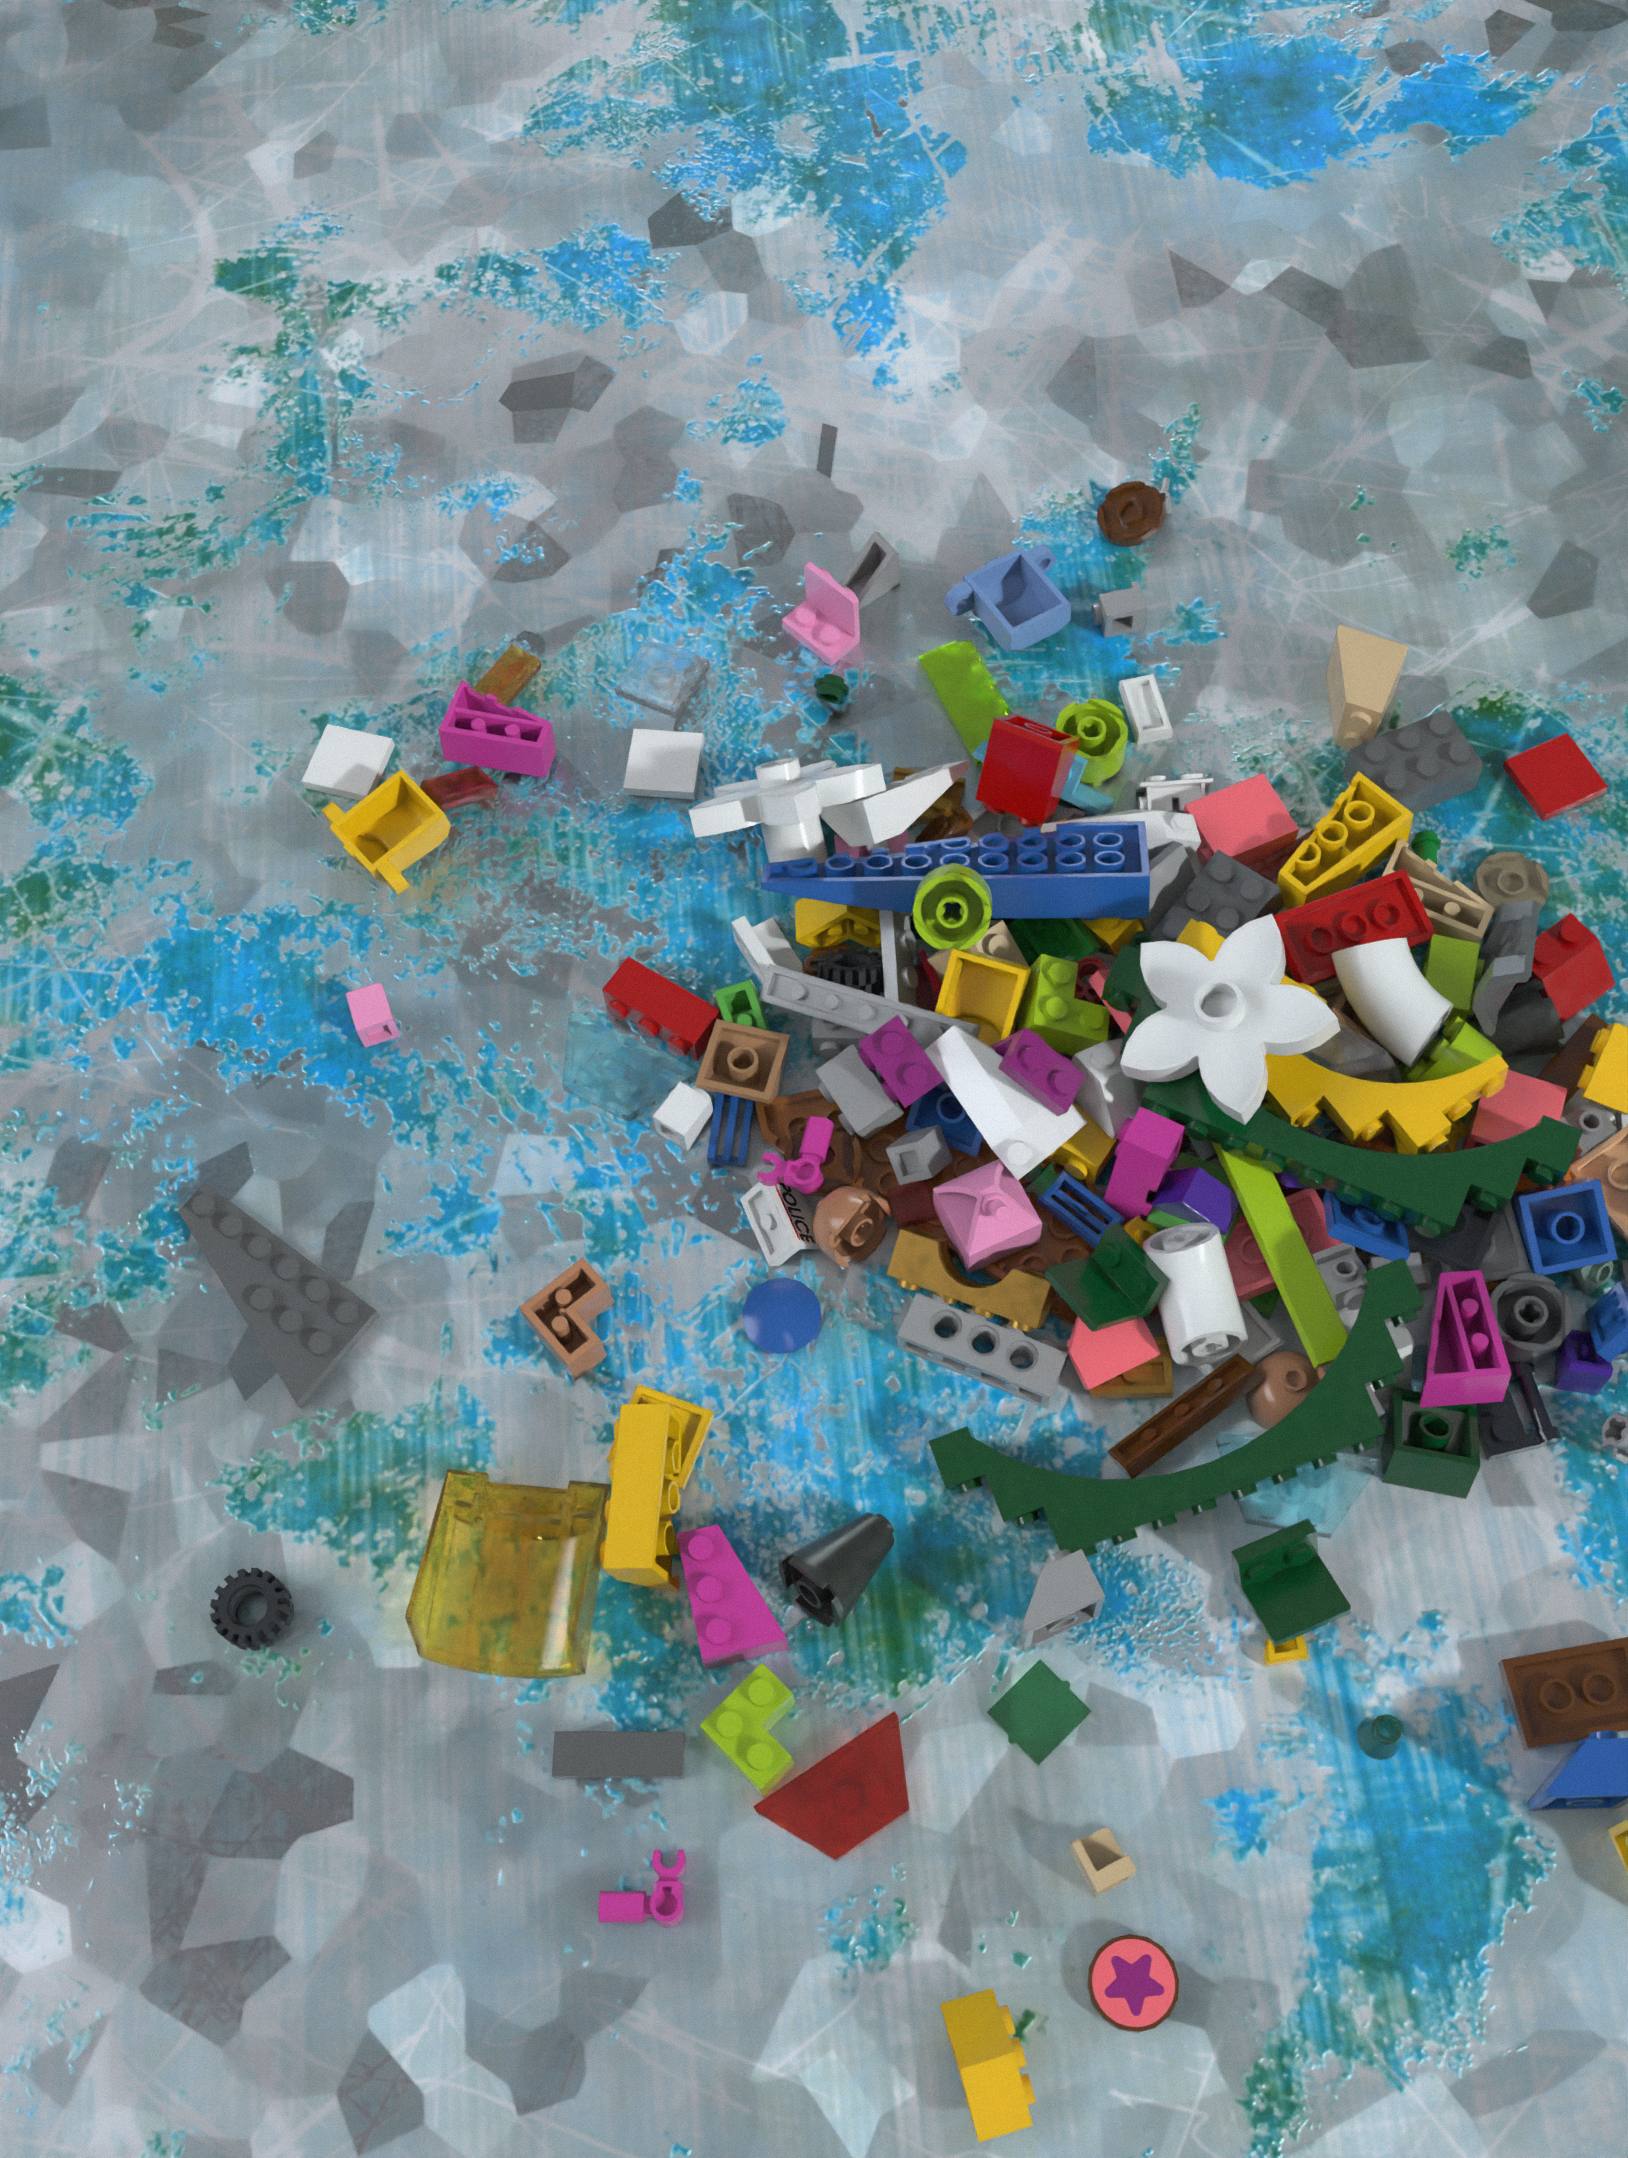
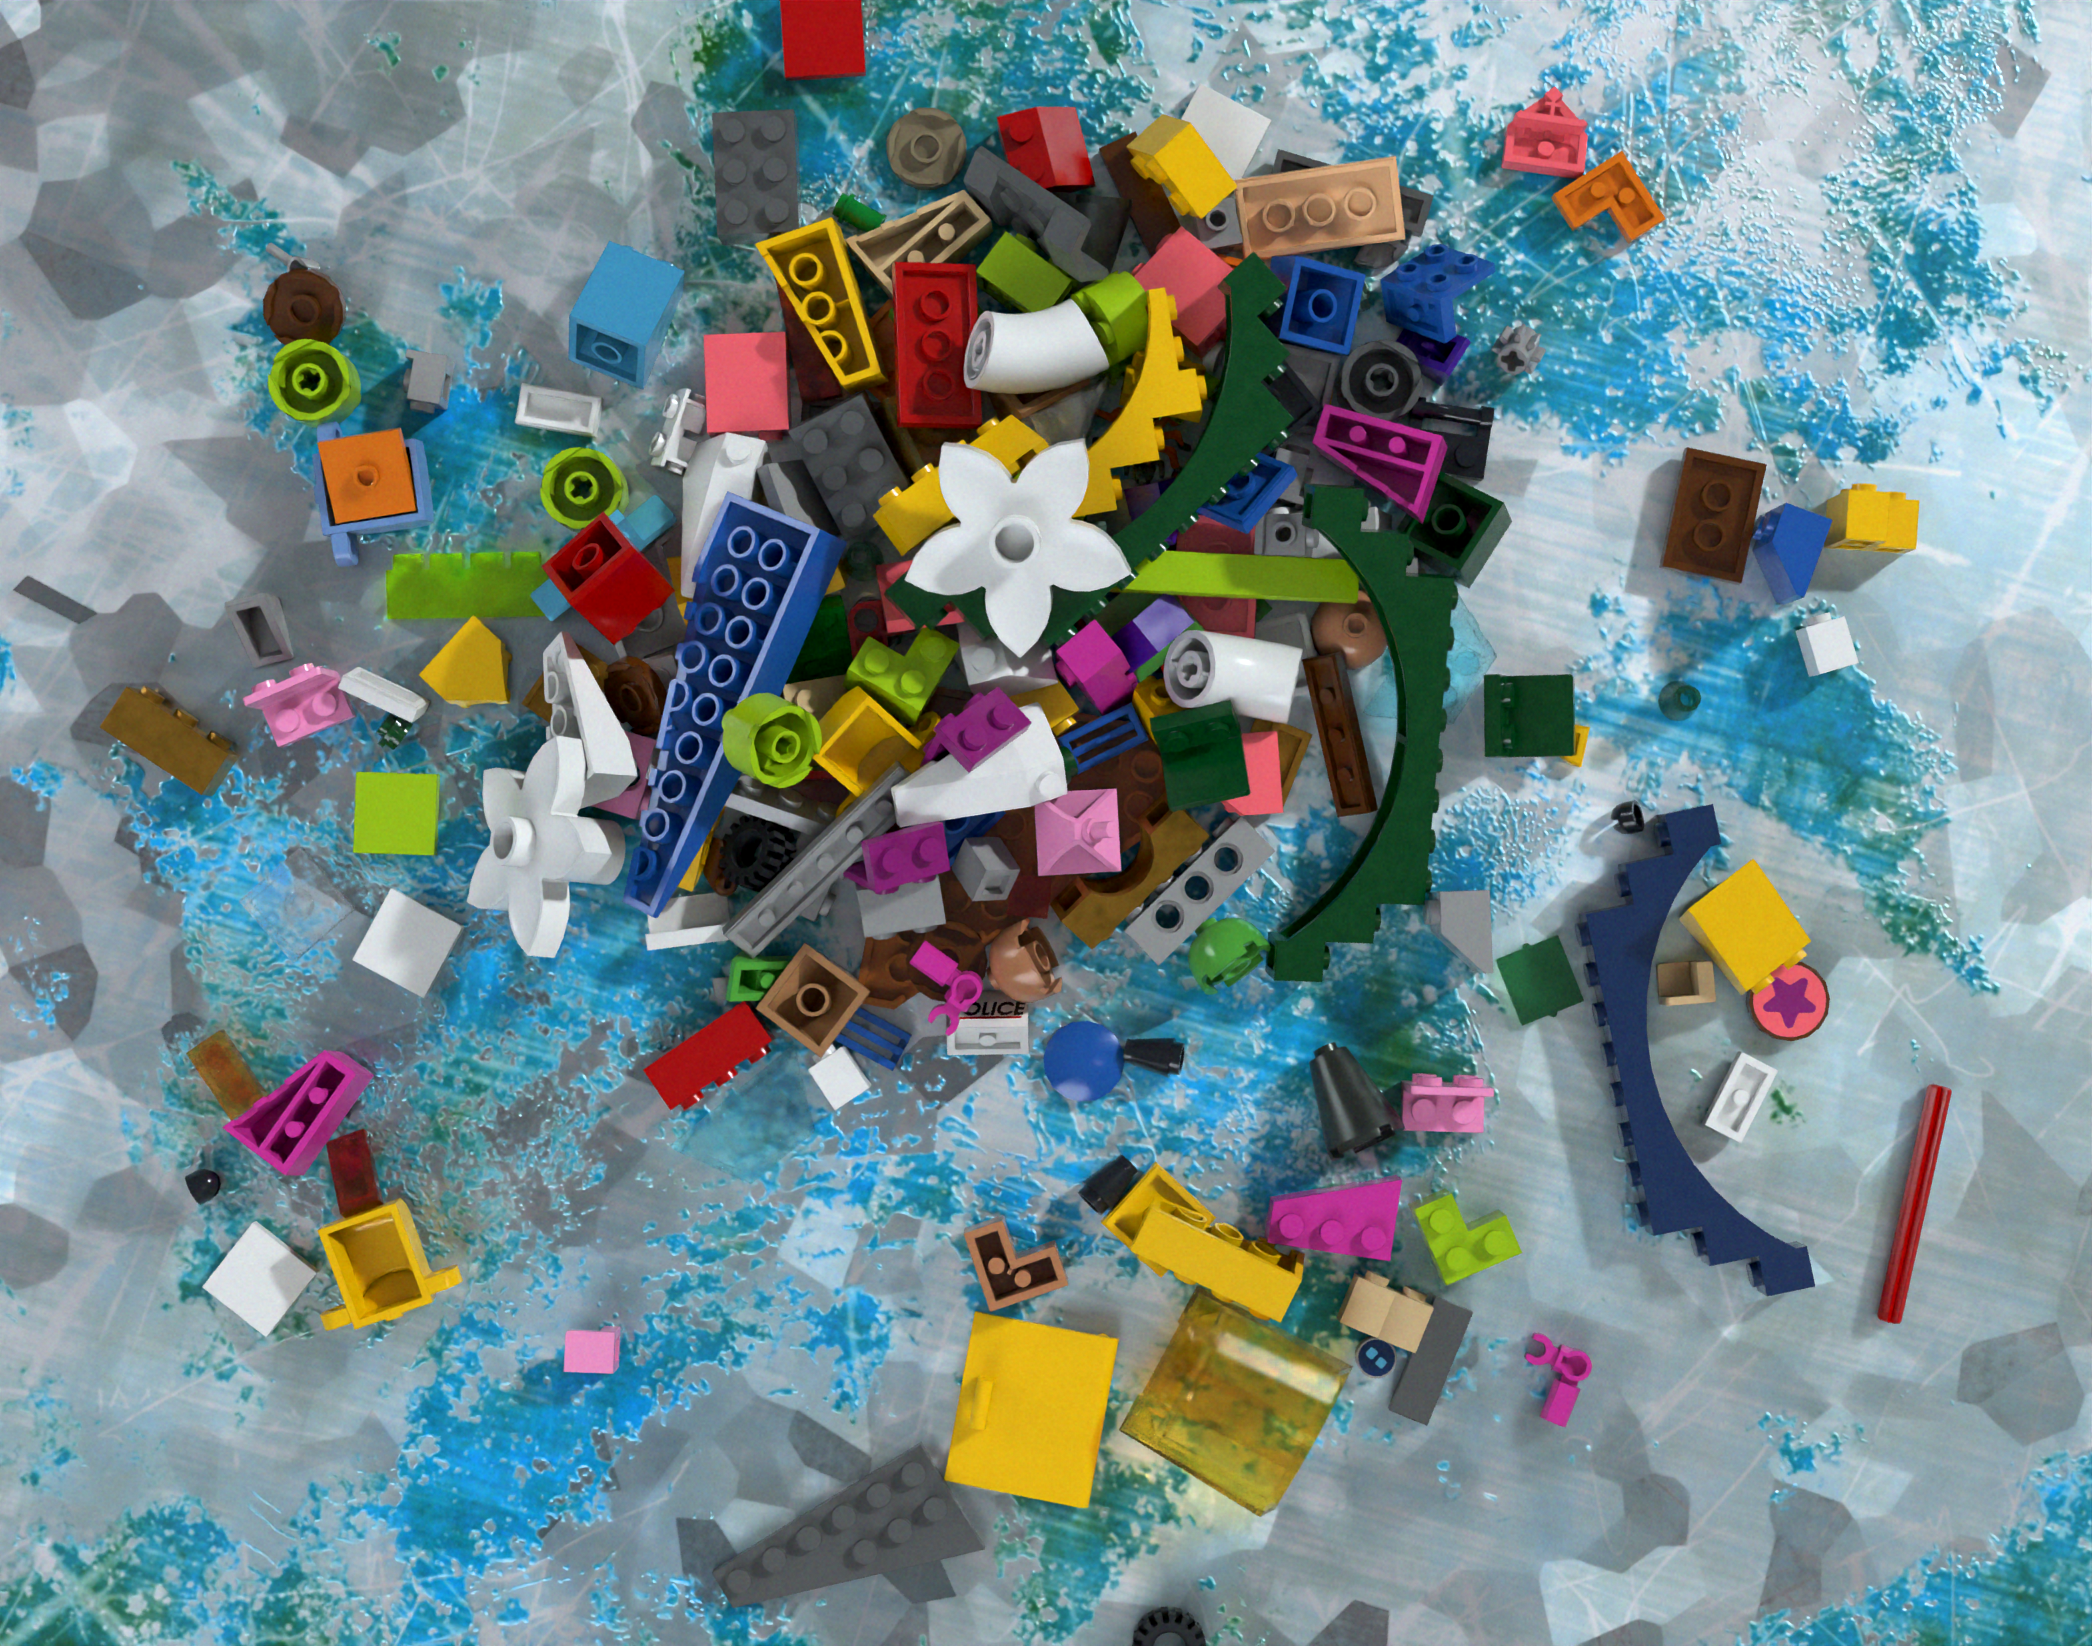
camera: 75 degrees left, 25 degrees up
clear red wing [753,1711,910,1862] -> none
yellow brick [940,1988,1036,2142] -> none
tan slope [1326,624,1409,750] -> none
none -> pearl gold brick [100,685,240,796]
none -> black hinge [185,1169,221,1205]
none -> lime brick [267,339,361,428]
none -> orange plate [317,427,418,524]
none -> white tile [338,667,430,723]
none -> lime tile [353,772,440,856]
none -> yellow slope [419,615,512,708]
none -> dark azure slope [568,241,685,390]
none -> yellow container [944,1311,1119,1508]
none -> black cone [1078,1154,1138,1215]
none -> black cone [1123,1038,1185,1078]
none -> bright green cylinder [1187,917,1271,995]
none -> tan brick [1336,1270,1434,1353]
none -> dark blue tile [1355,1336,1397,1378]
none -> bright pink bracket [1400,1073,1494,1133]
none -> dark blue arch [1575,804,1815,1296]
none -> black hinge [1611,800,1644,834]
none -> yellow slope [1679,859,1811,996]
none -> white plate [1702,1051,1778,1143]
none -> white brick [1796,612,1859,677]

